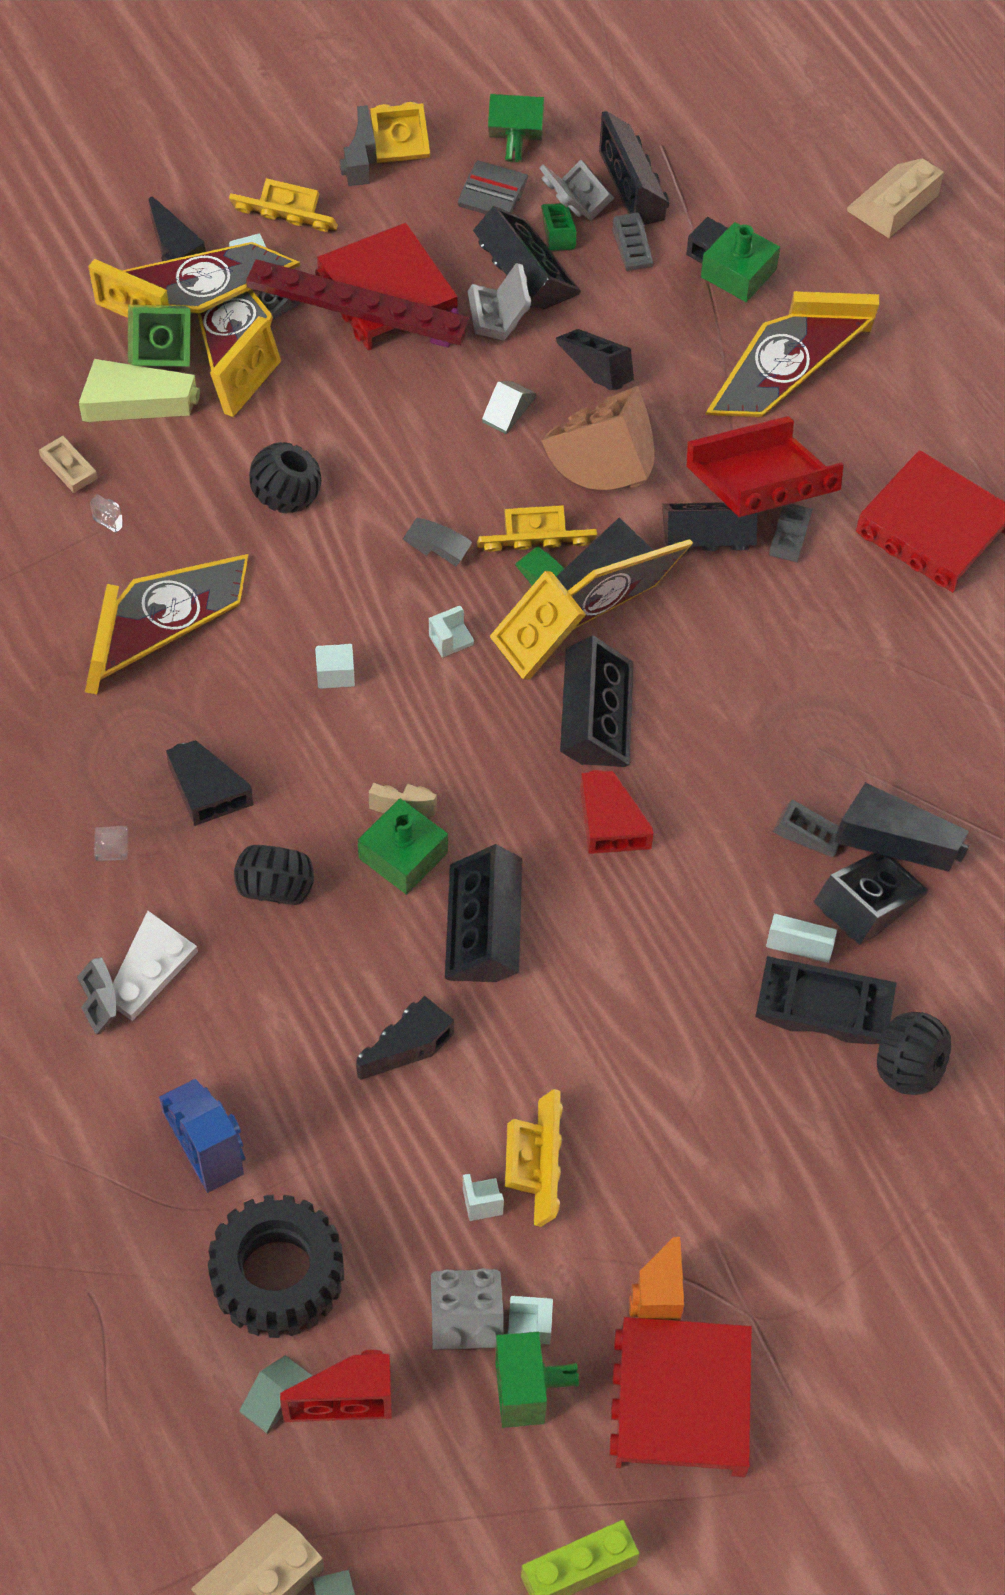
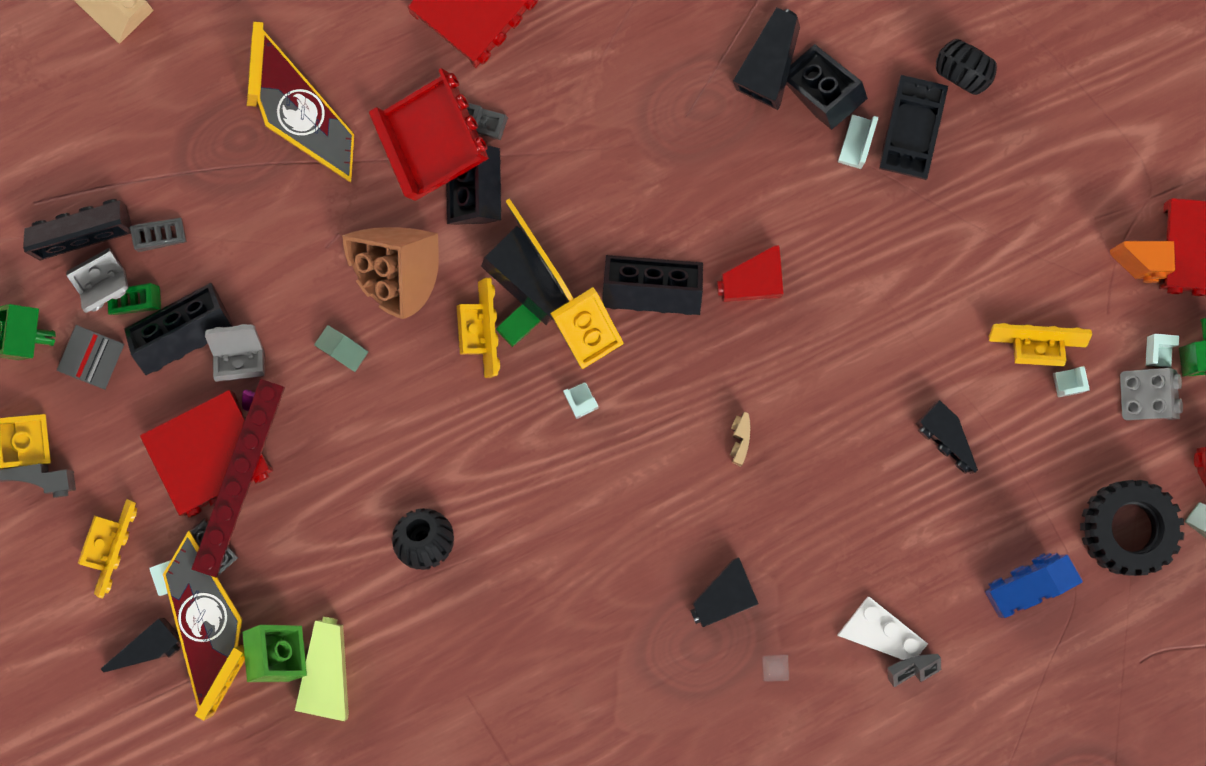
camera: 90 degrees left, 25 degrees up
tan plate [39,436,98,493] -> none
piece [85,554,248,695] -> none
clear plate [90,494,123,533] -> none
yellow piece [198,289,281,417] -> none
black wheel [234,845,314,905] -> none
light aqua panel [315,644,355,688] -> none
green brick [357,798,448,895] -> none
dark grey slope [403,518,472,567] -> none
black slope [445,844,522,982] -> none
black slope [556,329,634,390] -> none
black brick [686,217,728,264] -> none
green brick [701,222,780,302] -> none
dark grey slope [772,799,840,857] -> none

